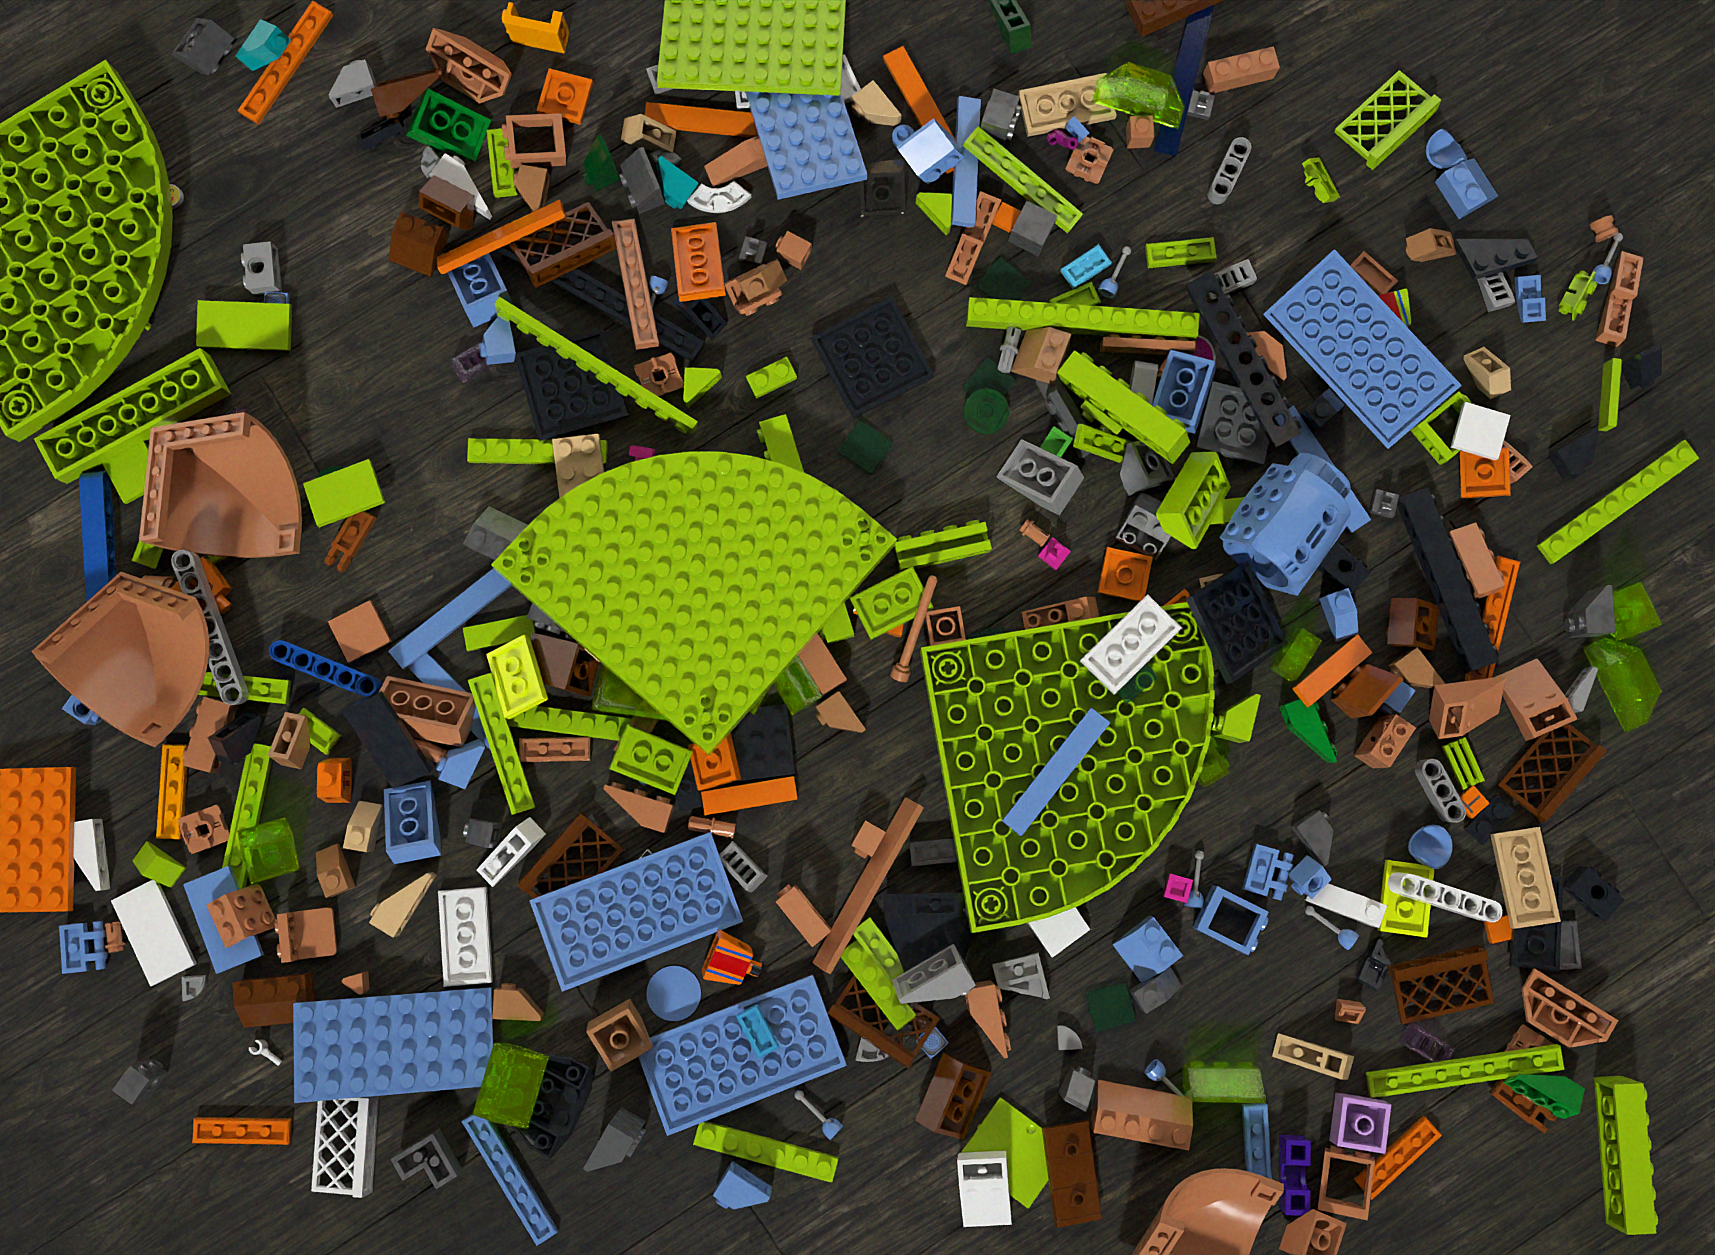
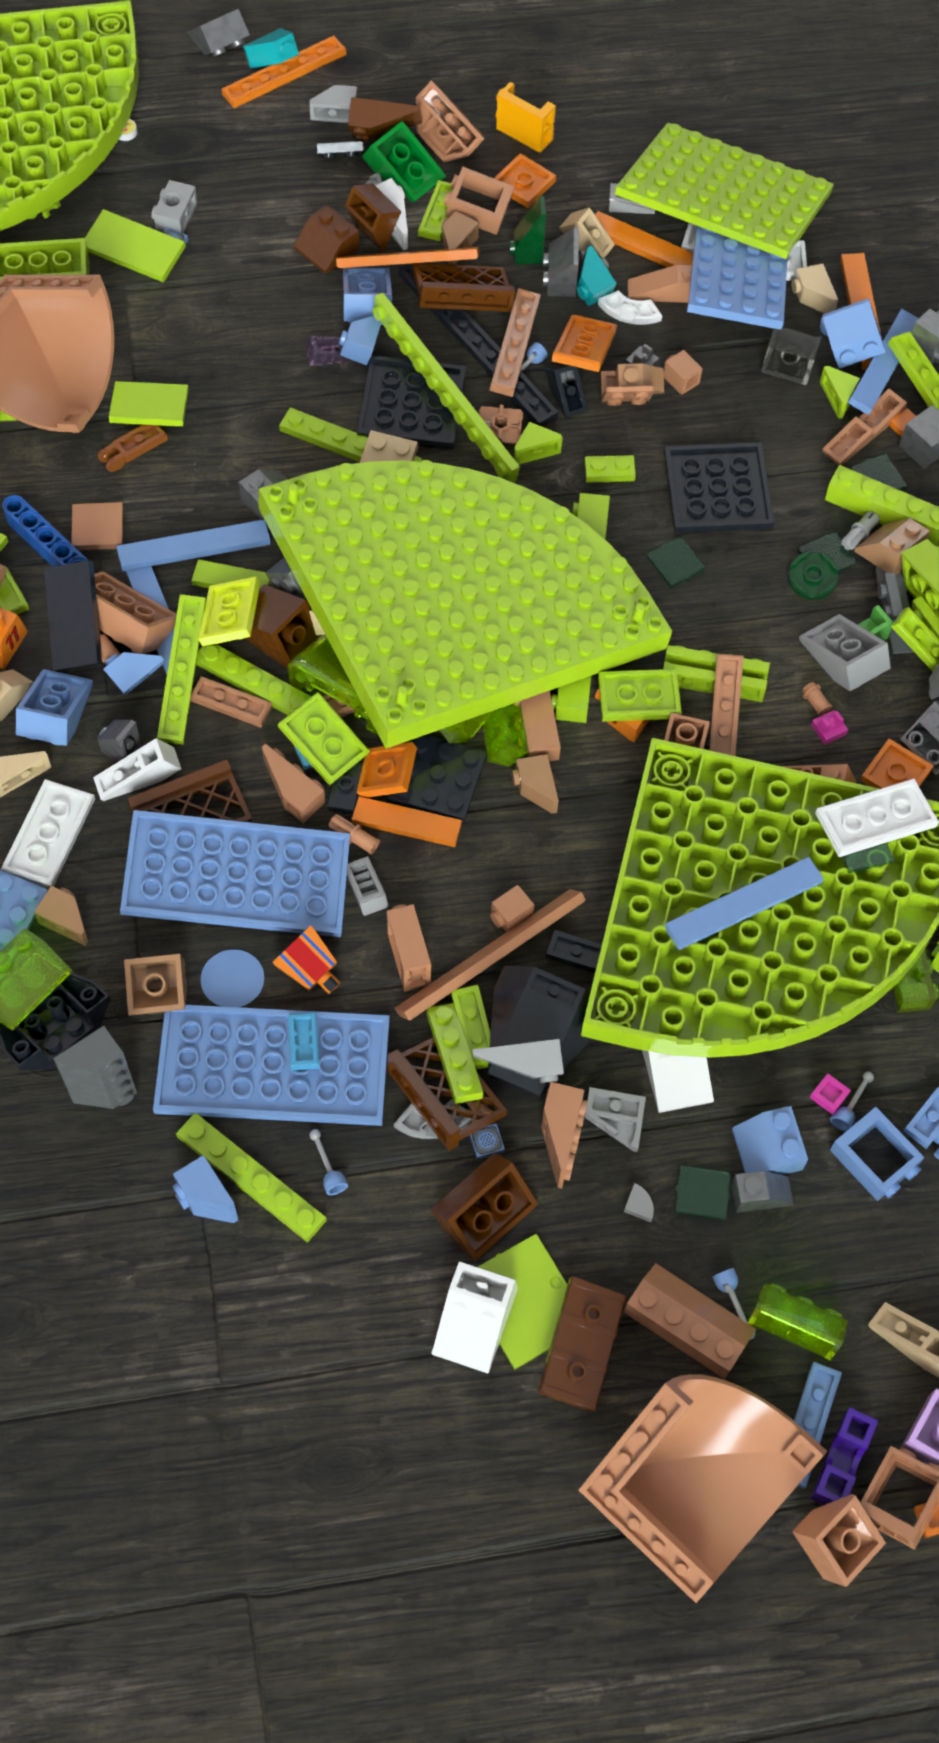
camera: 25 degrees right, 20 degrees down
nougat piece [890,576,937,682] -> none
flat silver slope [1058,1066,1095,1111] -> none
none -> nougat tile [709,654,743,756]

